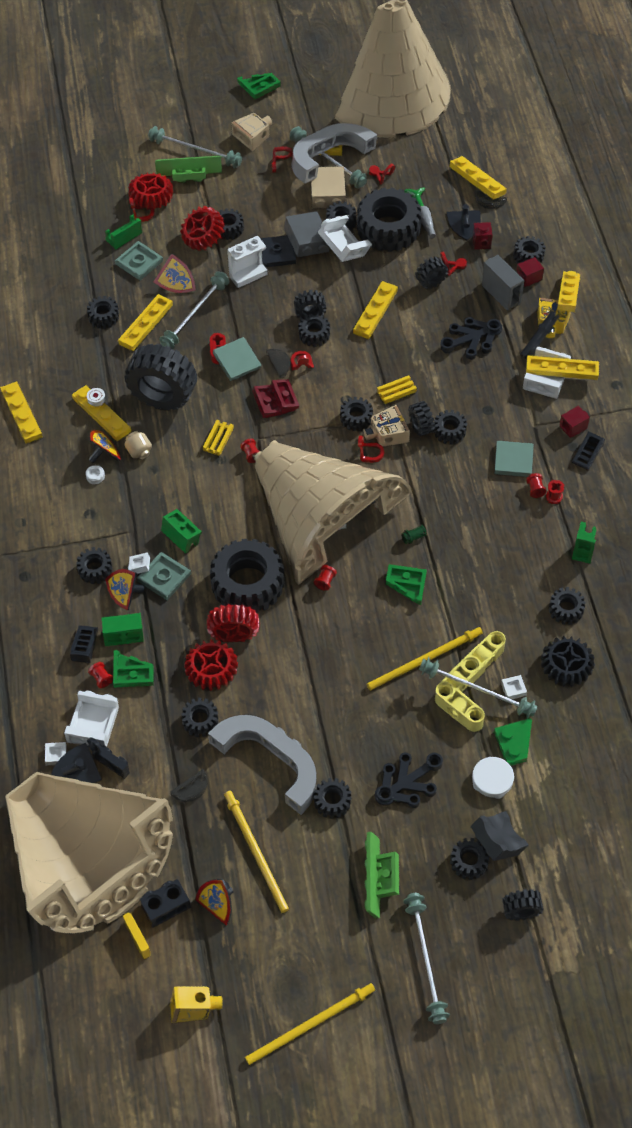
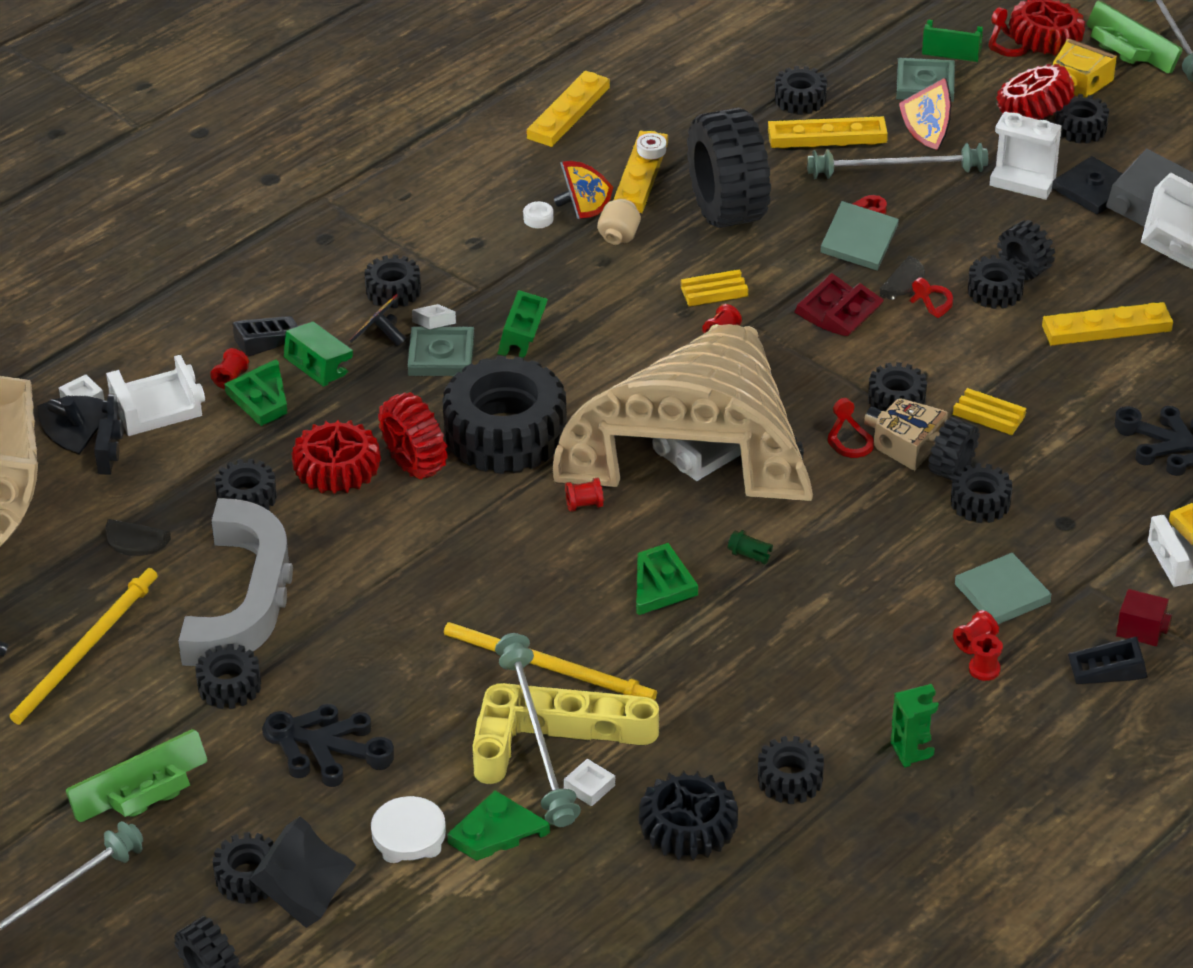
camera: 55 degrees right, 15 degrees down
none -> yellow torso [1053,39,1117,98]

